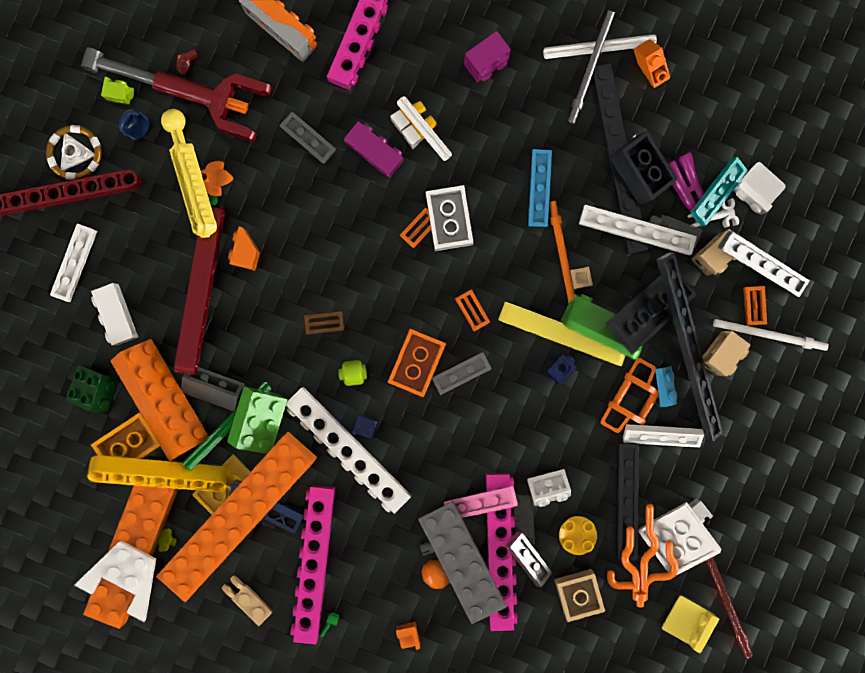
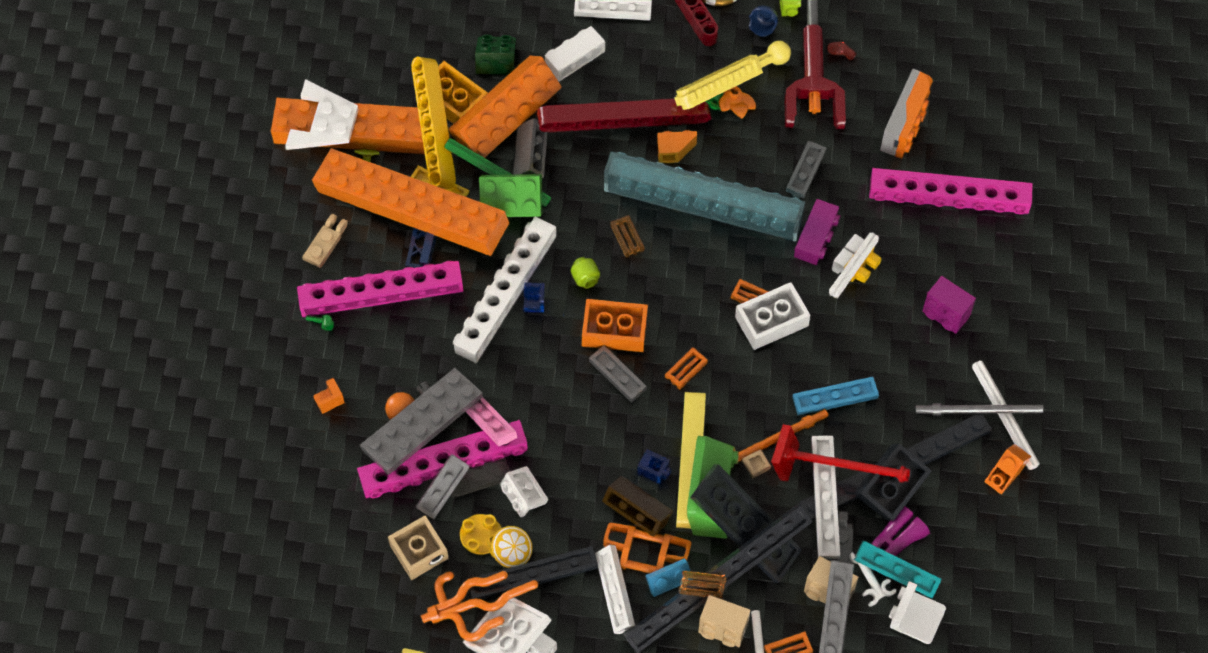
camera: 75 degrees right, 25 degrees down
none -> dish [490,526,532,568]
none -> dark brown brick [602,476,673,537]
none -> clear light blue brick [604,151,805,241]
none -> clear orange tile [678,571,726,599]
none -> red tile [771,424,910,483]

